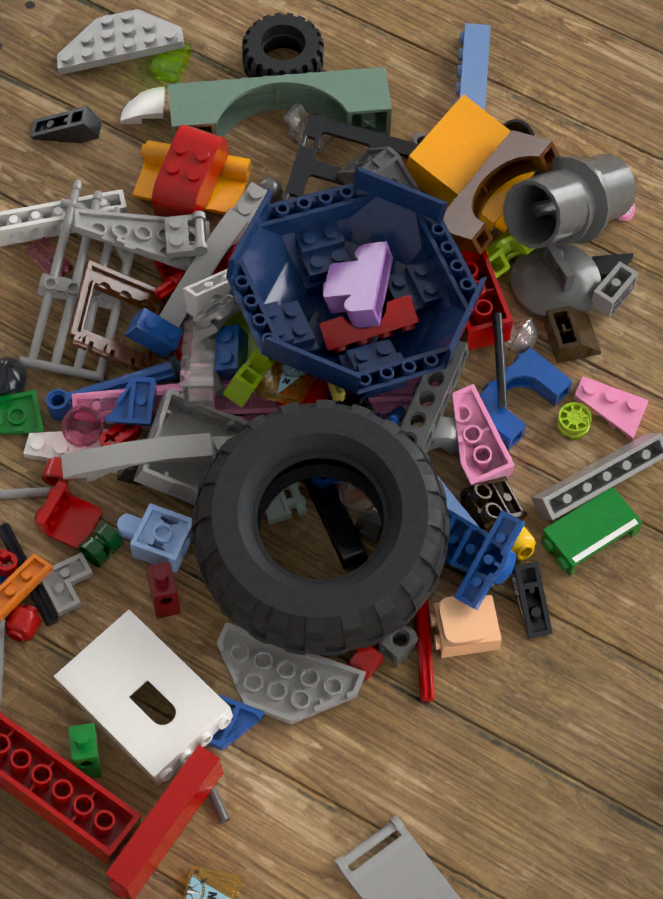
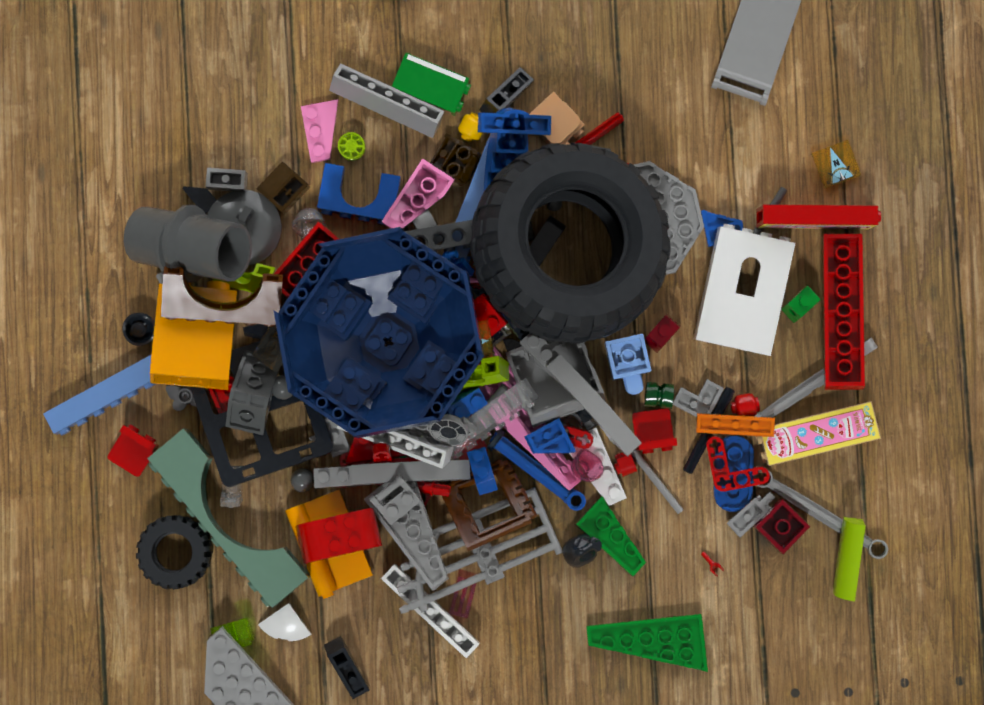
camera: 120 degrees left, 25 degrees up
red arch [319,294,419,353] -> none
brick [323,241,393,328] -> none
black bar [492,312,508,408] -> none
none -> red bracket [107,424,159,477]

